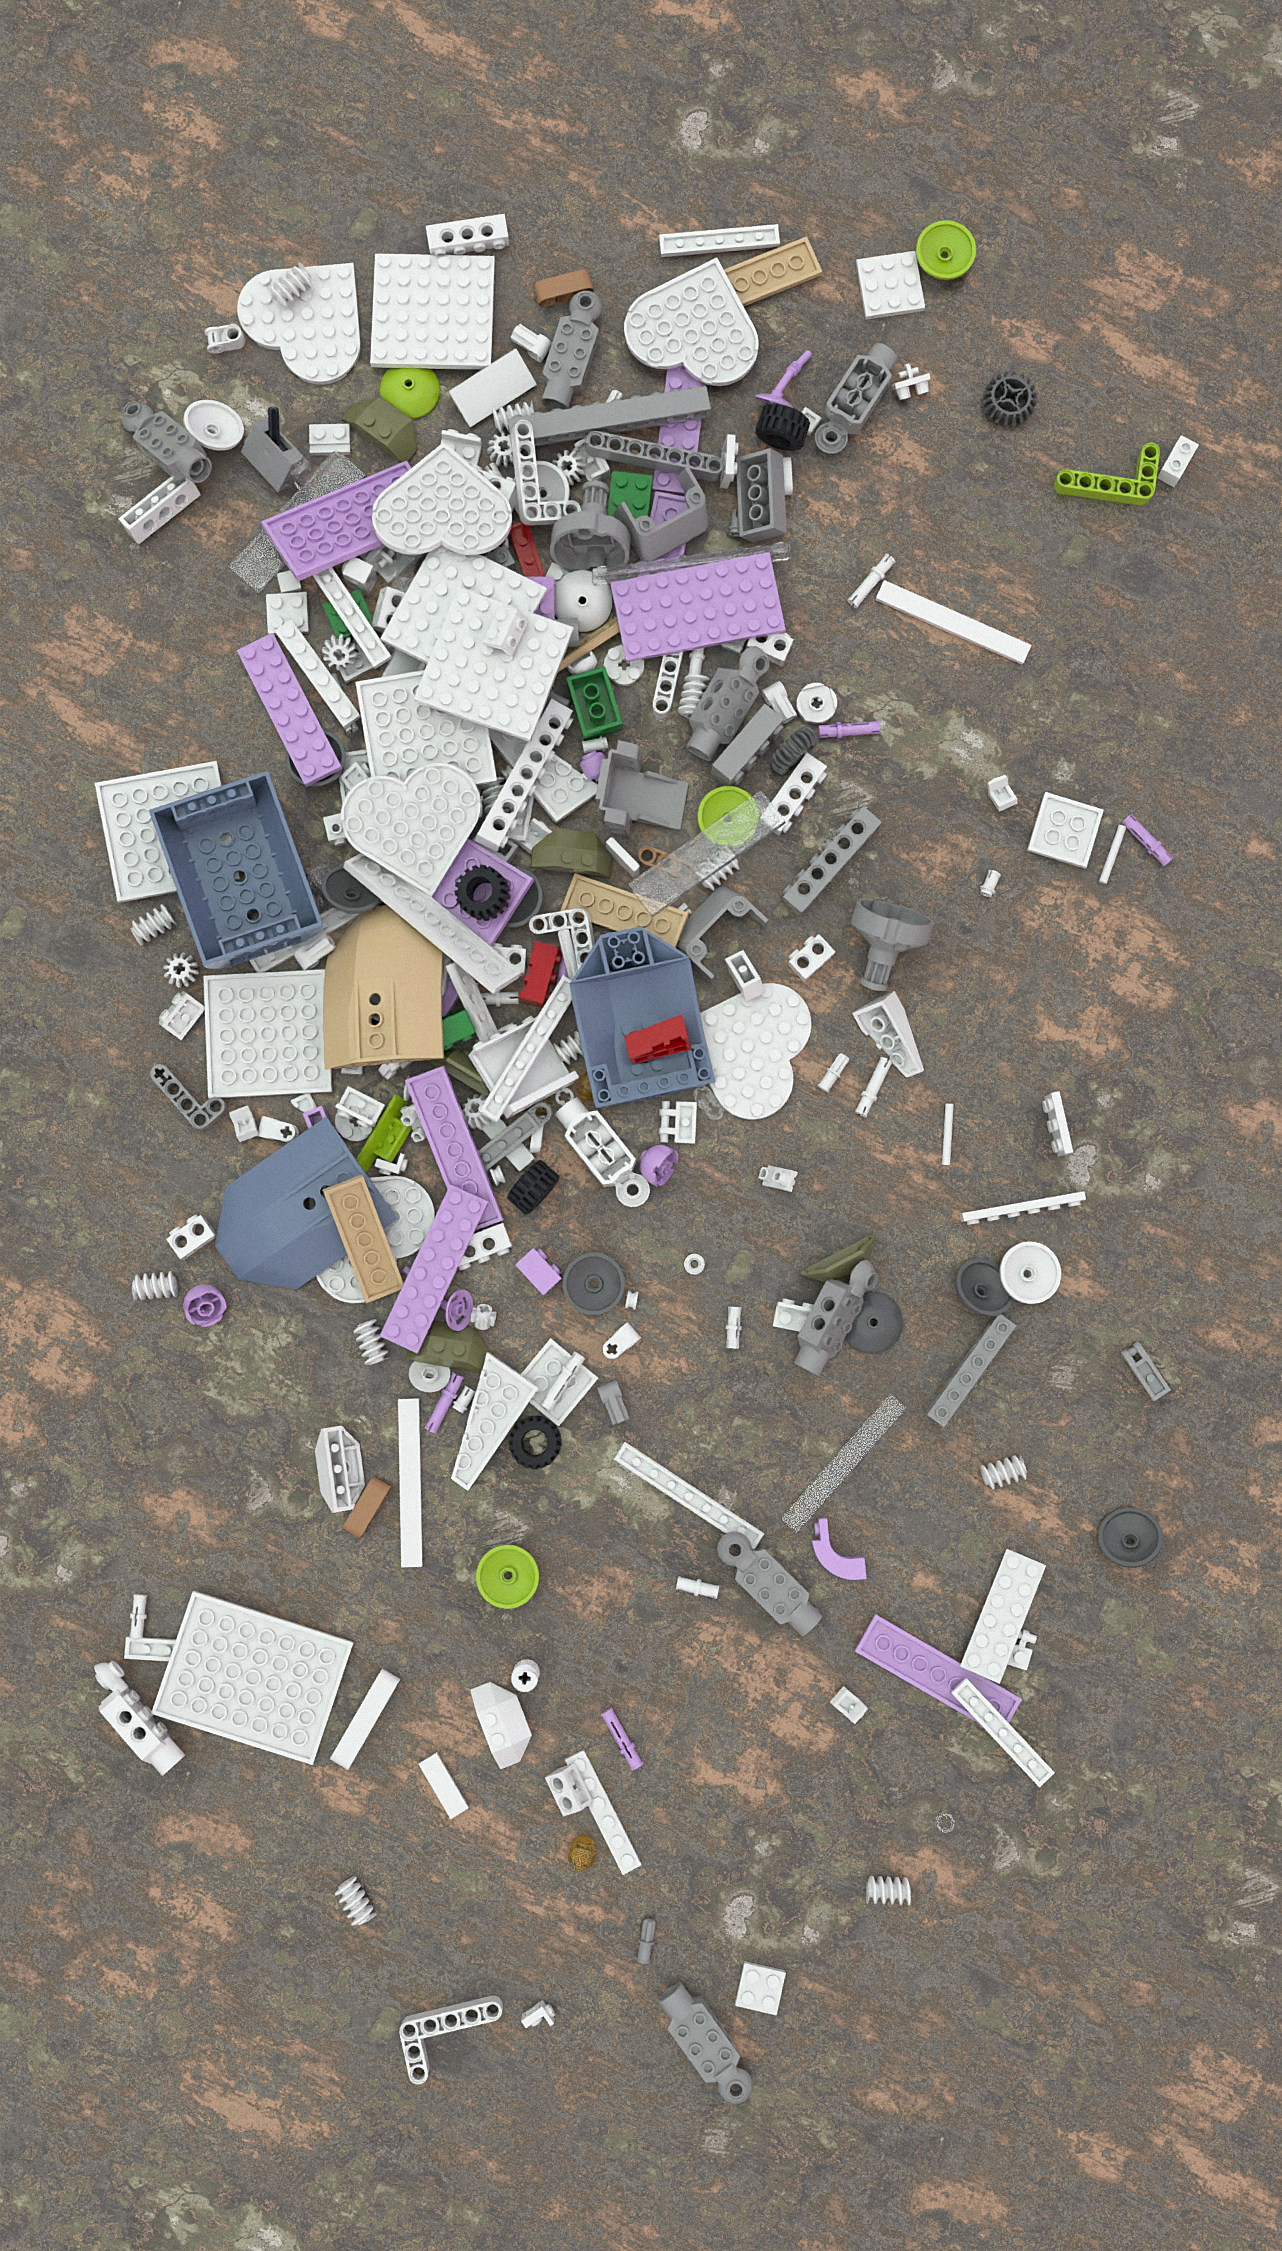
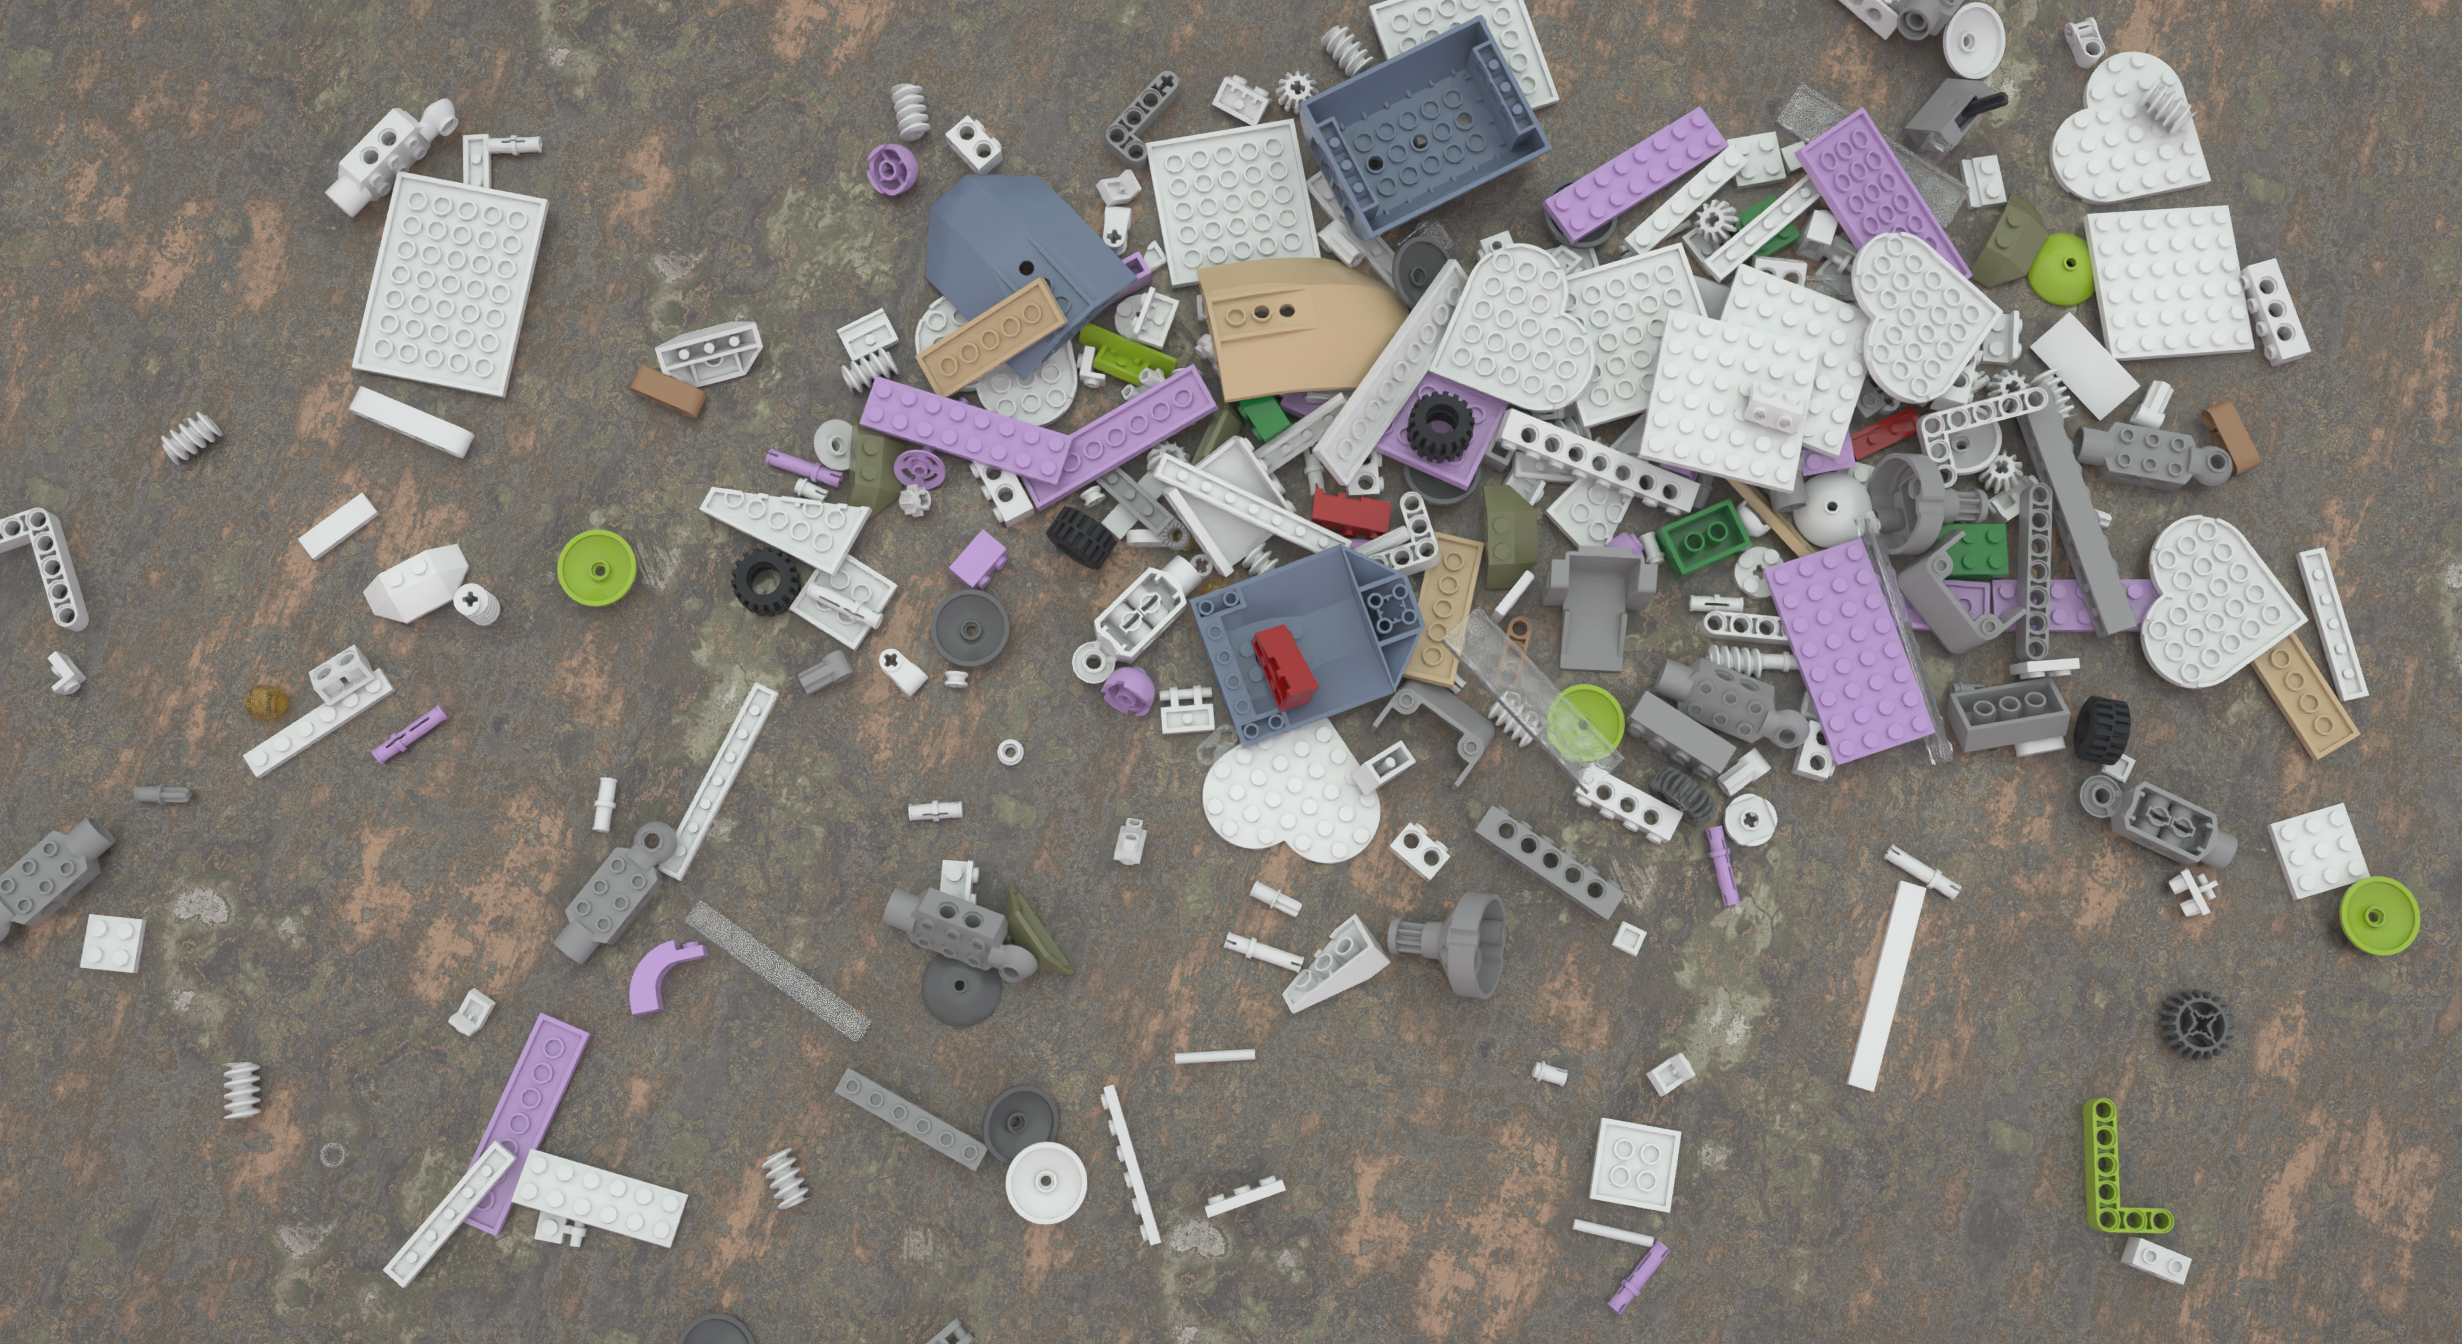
camera: 80 degrees right, 5 degrees down
white tile [398,1398,423,1567] -> none
lavender dish [755,350,812,408] -> none
none -> white plate [837,308,900,364]
none -> white tile [1611,921,1647,957]
none -> white pin [1689,594,1743,613]

